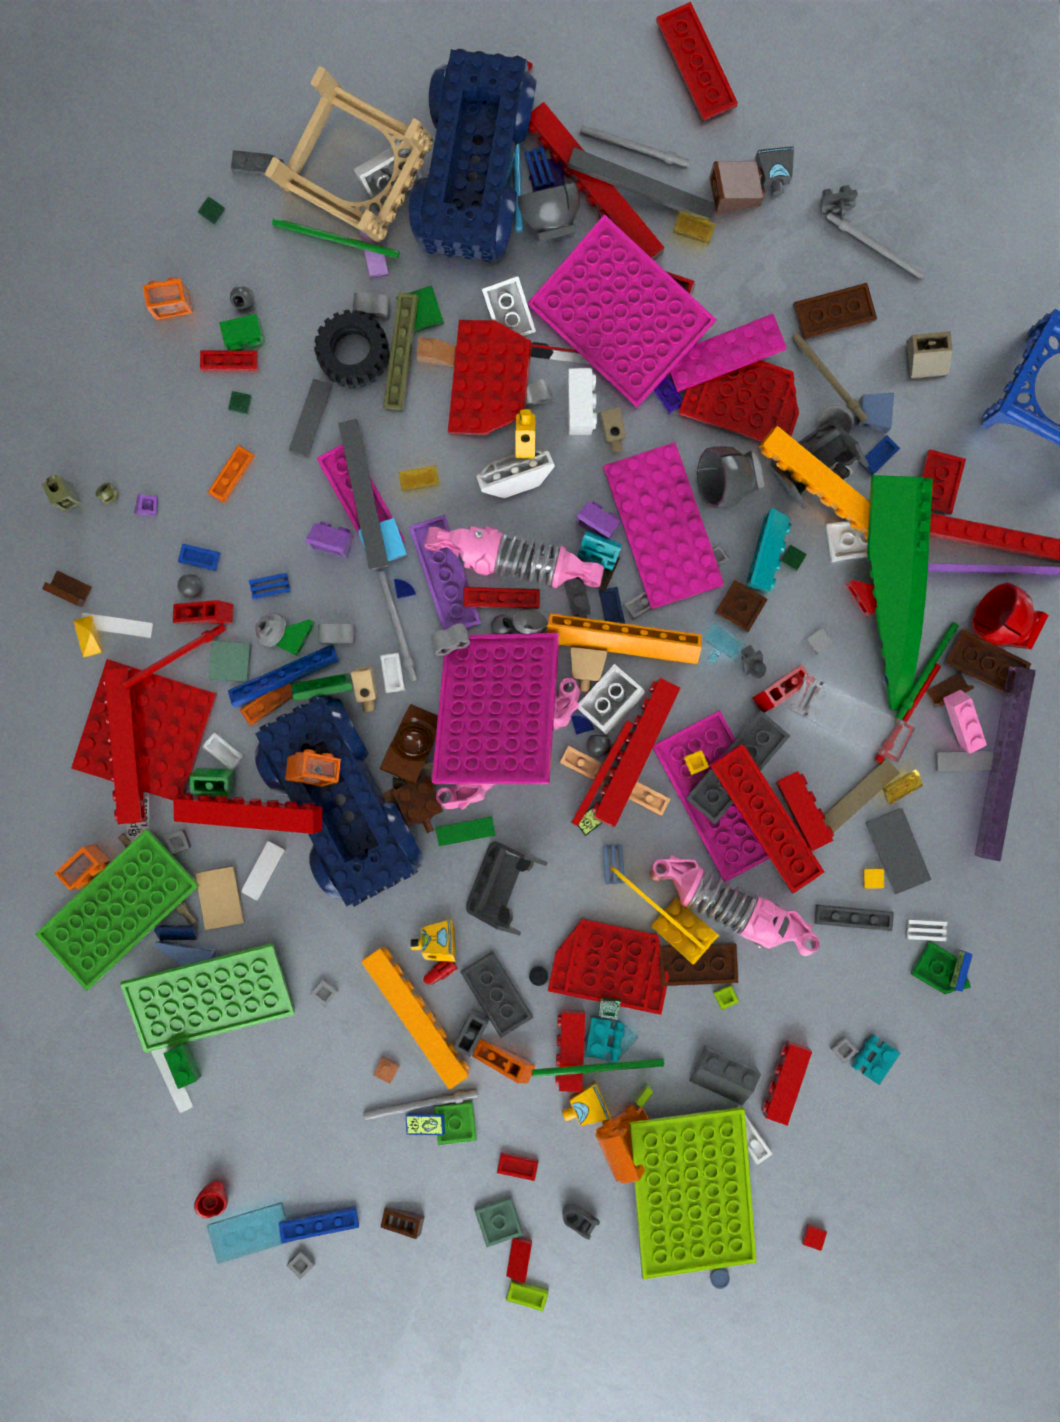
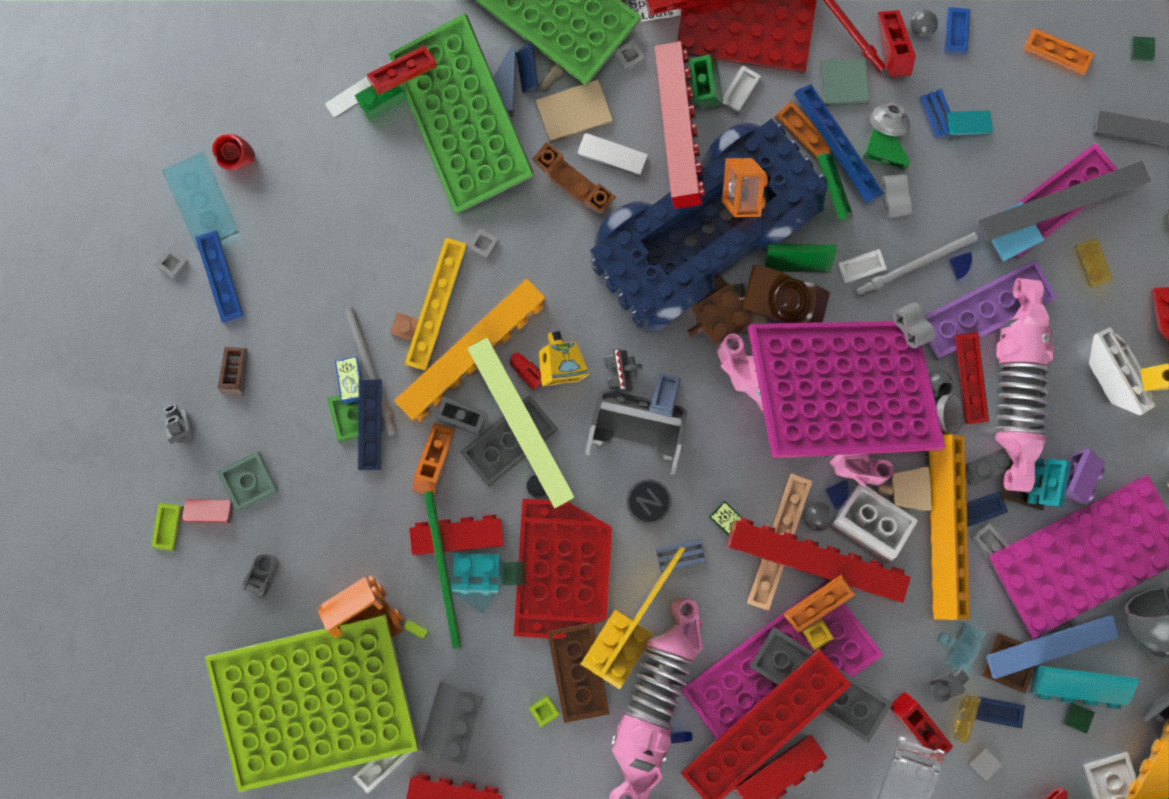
camera: 80 degrees right, 5 degrees down
medium lavender slope [305,522,354,558] -> none
tan torso [351,666,378,712] -> none
green tile [435,816,495,847] -> none
red tile [497,1152,539,1181] -> none
yellow torso [561,1080,611,1126] -> none
red tile [570,721,633,826] -> none
sand blue piece [710,1268,730,1289] -> none
none -> dark grey hips [163,404,193,444]
none -> dark blue tile [357,379,382,470]
none -> red plate [367,46,437,95]
none -> yellow plate [404,237,467,371]
none -> yellowish green tile [467,338,575,508]
none -> dark orange slope [532,142,616,214]
none -> dark grey hips [604,349,643,391]
none -> black tile [626,479,672,524]
none -> sand blue tile [649,373,681,417]
none -> clear blue tile [670,731,693,744]
none -> green tile [764,243,837,273]
none -> orange tile [784,575,855,633]
none -> teal tile [947,110,993,136]
none -> clear yellow plate [952,695,981,743]
none -> dark blue tile [975,696,1025,729]
none -> medium blue tile [986,615,1119,679]

